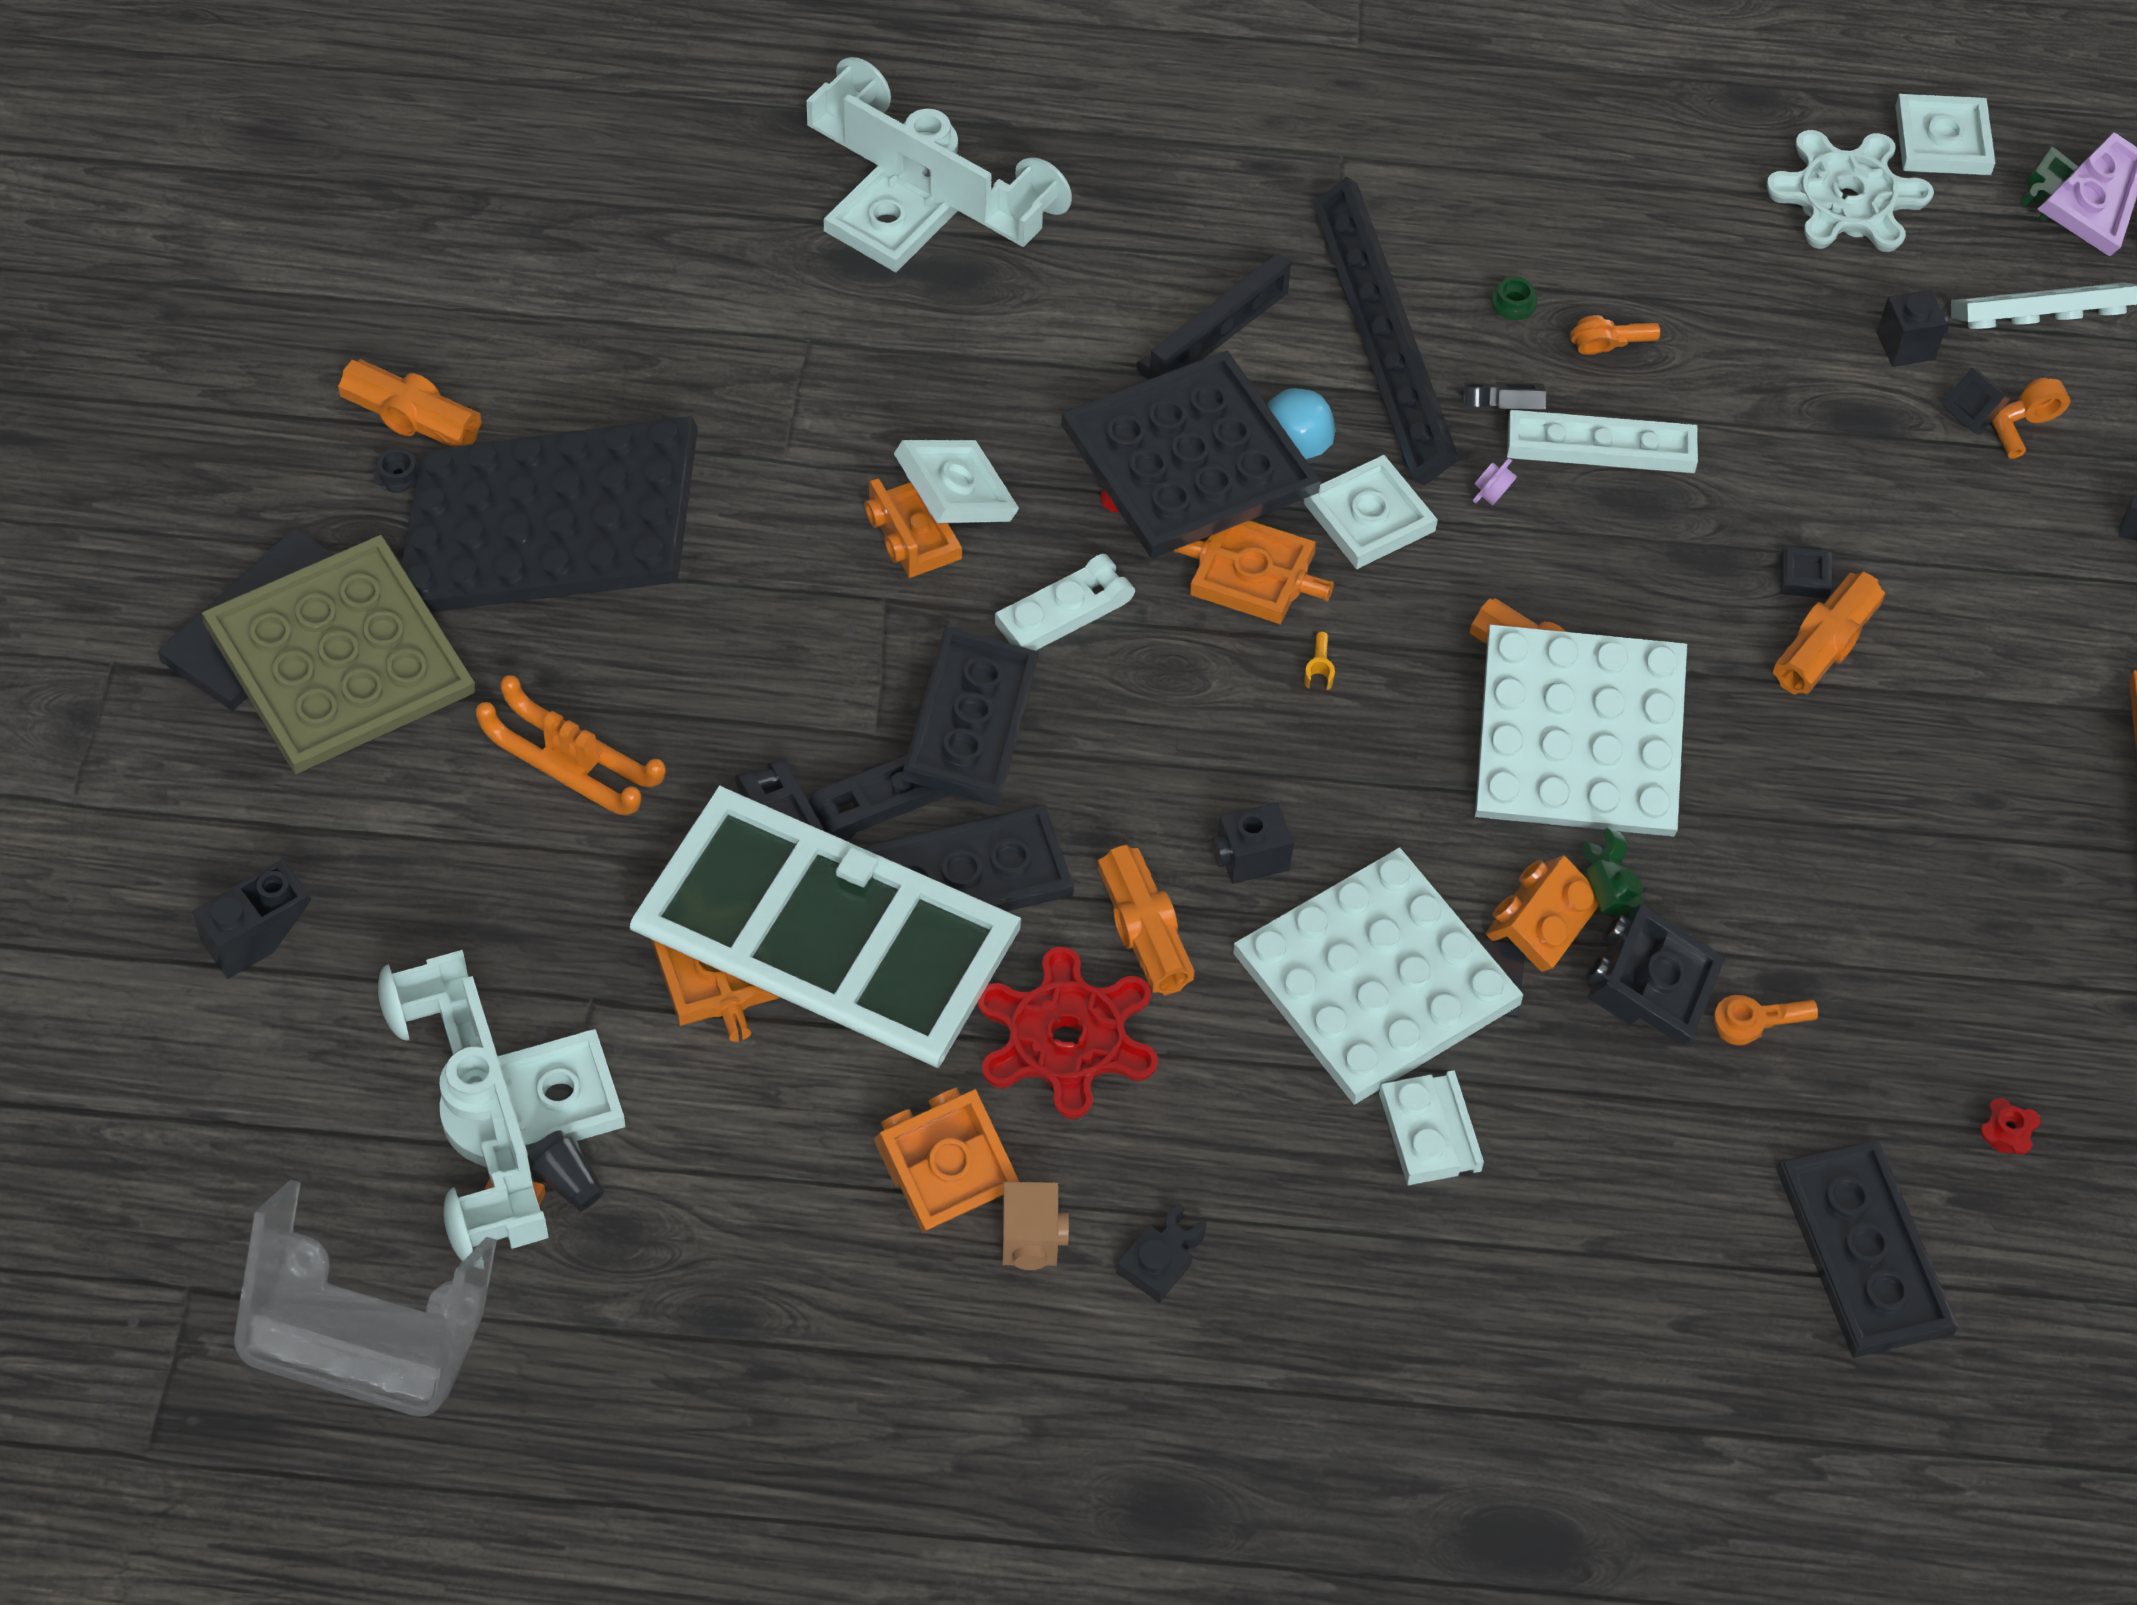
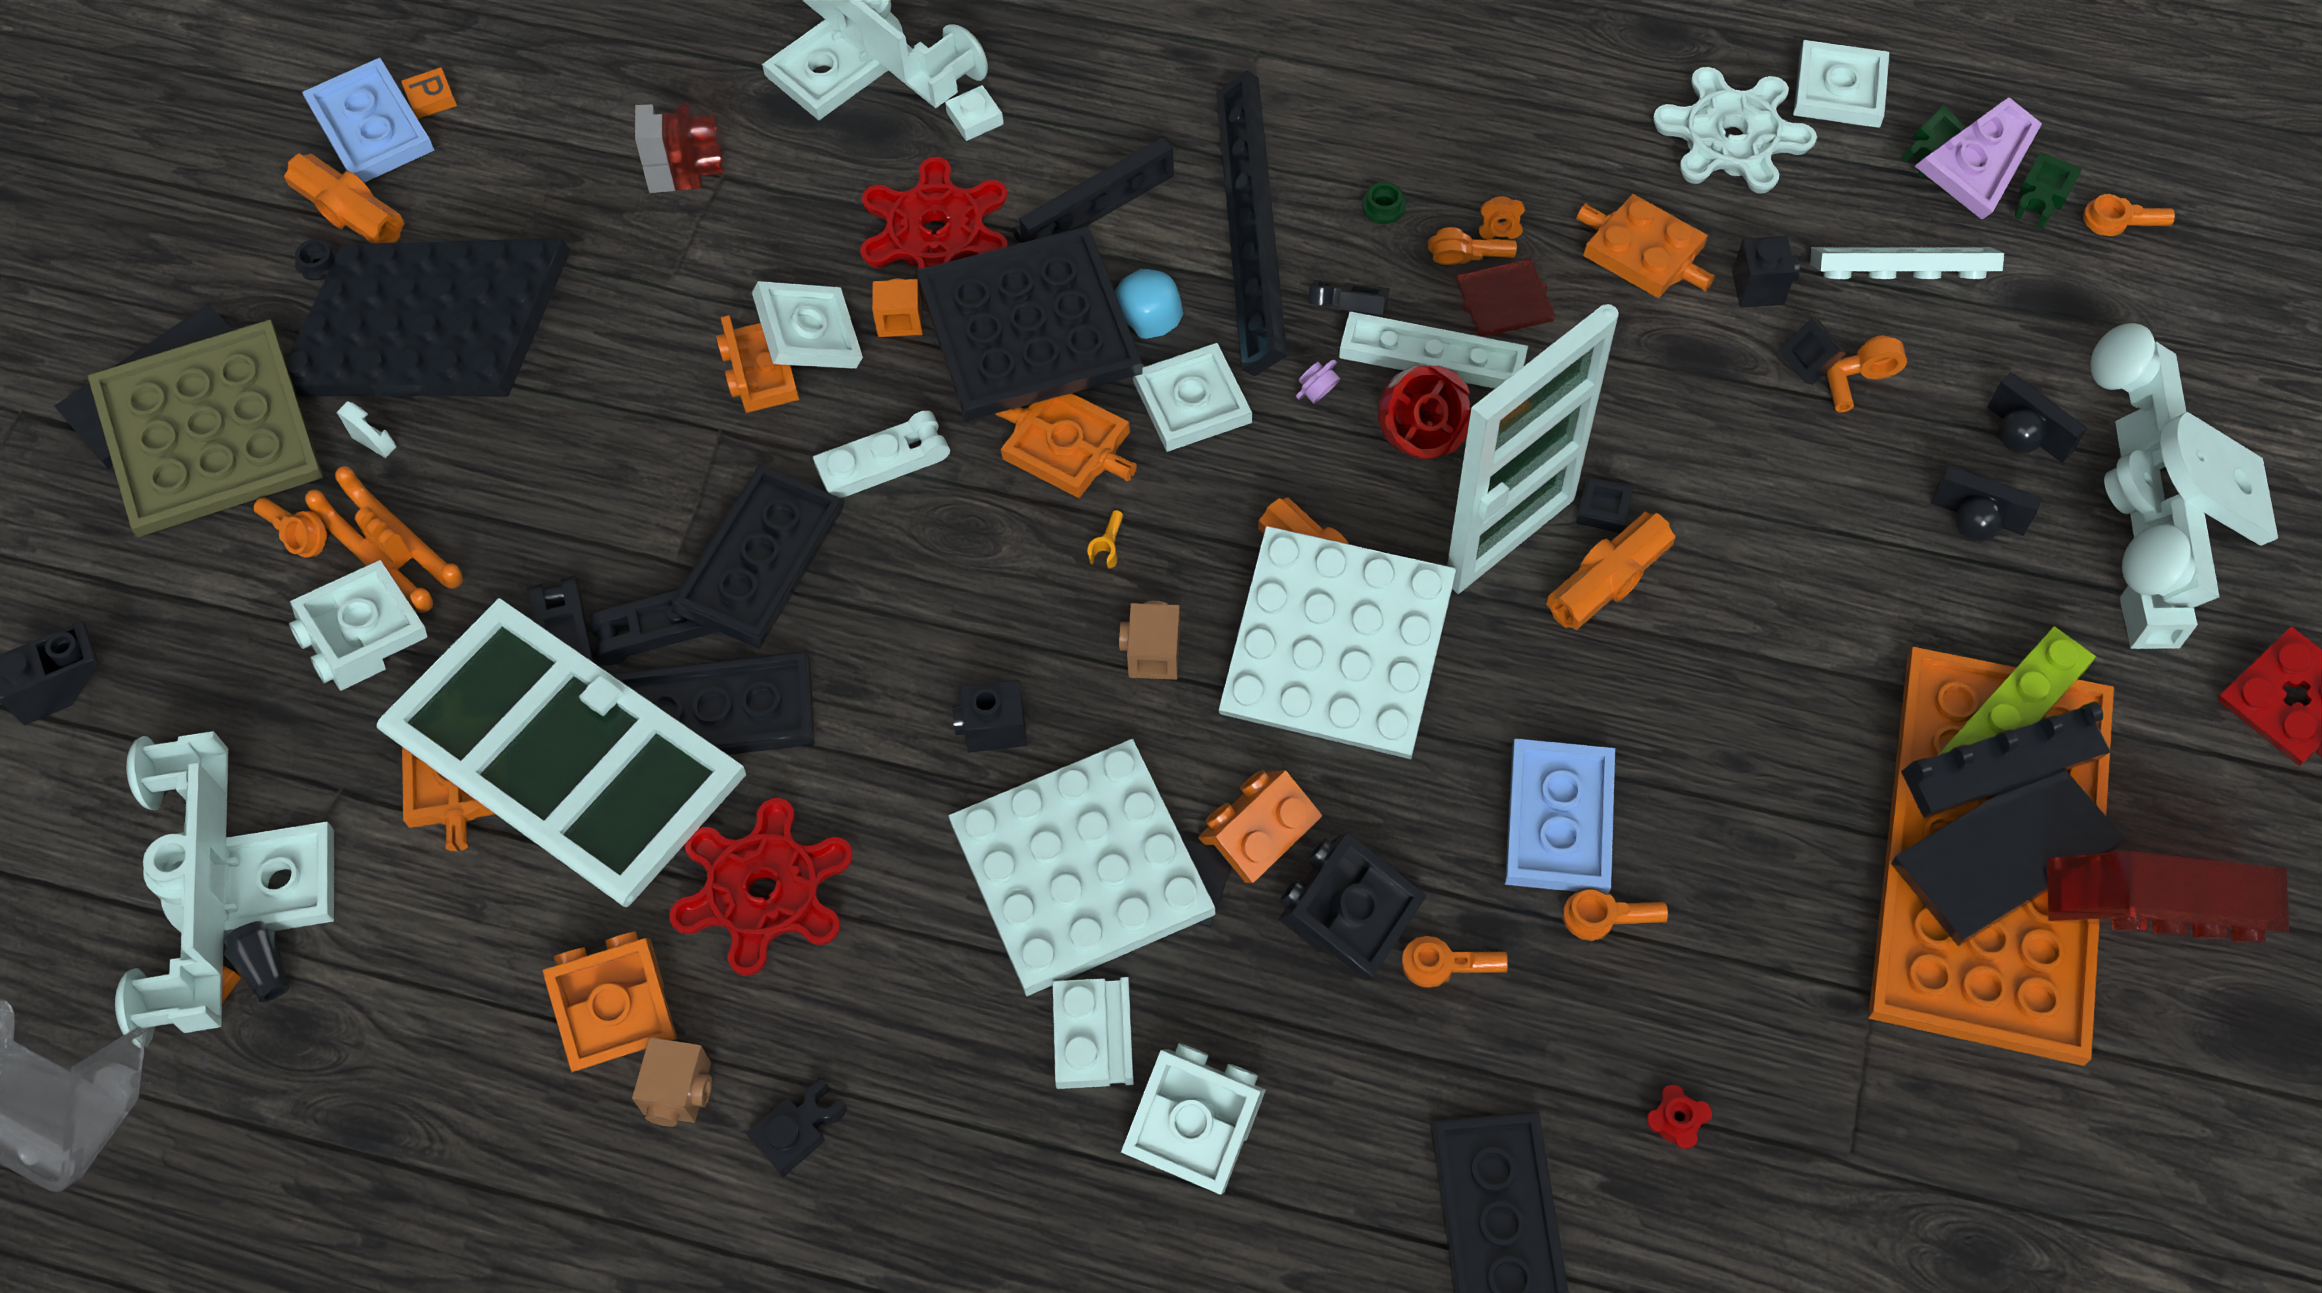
camera: 15 degrees right, 5 degrees up
orange piece [1097,845,1195,996] -> none
dark green plate [1583,828,1646,917] -> none
none -> orange plate [254,497,327,558]
none -> light aqua plate [289,560,427,691]
none -> light blue plate [302,58,434,182]
none -> light aqua tile [337,401,396,458]
none -> orange tile [401,67,457,119]
none -> clear red hips [635,103,723,193]
none -> red plate [860,157,1008,270]
none -> orange plate [872,278,923,337]
none -> light aqua plate [945,85,1003,141]
none -> medium nougat brick [1119,601,1180,680]
none -> light aqua plate [1121,1043,1266,1195]
none -> red cylinder [1378,366,1471,459]
none -> light aqua door [1447,304,1618,594]
none -> clear red piece [1457,259,1555,337]
none -> orange plate [1479,196,1525,240]
none -> light blue plate [1505,739,1615,895]
none -> orange plate [1563,890,1668,941]
none -> orange plate [1576,194,1715,299]

